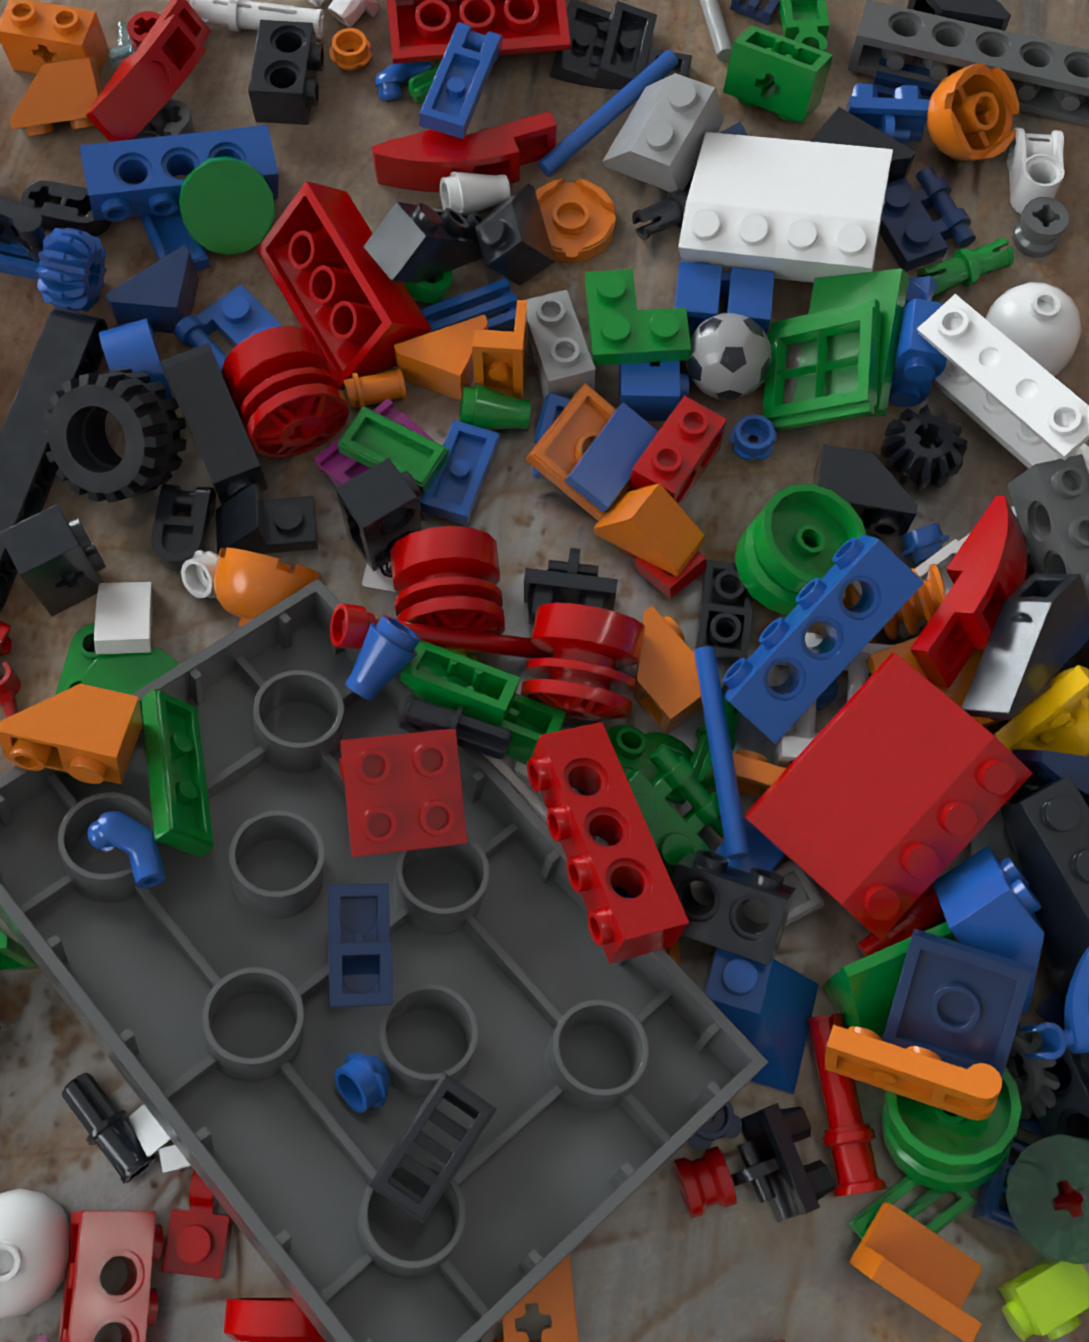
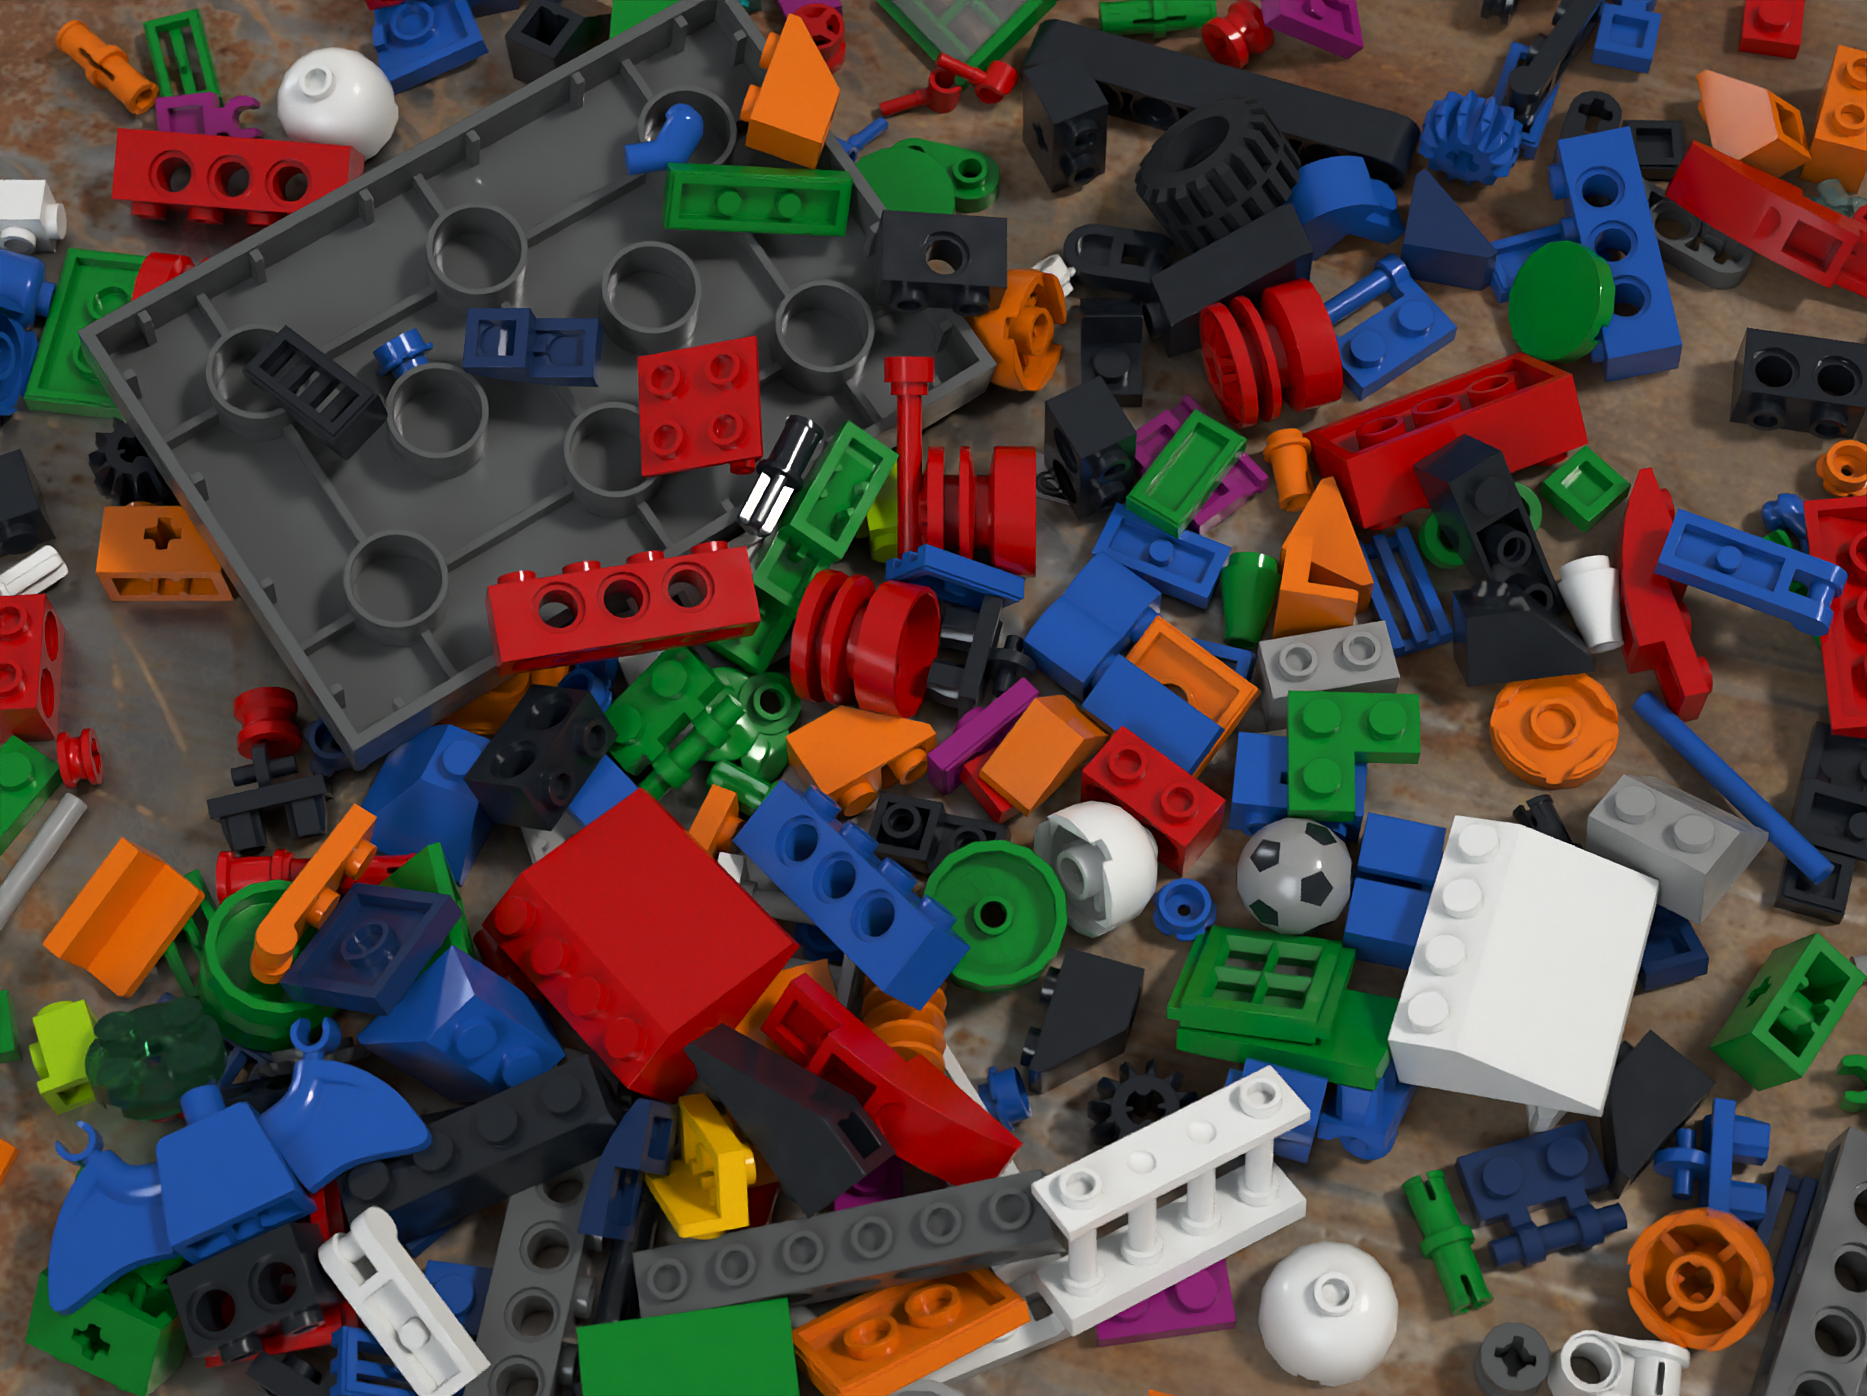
camera: 100 degrees right, 5 degrees down
white slope [94,582,153,654] -> none
blue cone [345,615,421,701] -> none
blue bar [694,646,750,859] -> none
none -> black brick [875,210,1007,317]
none -> blue tile [885,544,1025,609]
none -> magenta plate [927,677,1039,797]
none -> blue brick [1023,550,1163,701]
none -> white cylinder [1034,801,1158,938]
none -> green plate [1539,445,1631,534]
none -> black tile [1621,120,1684,181]

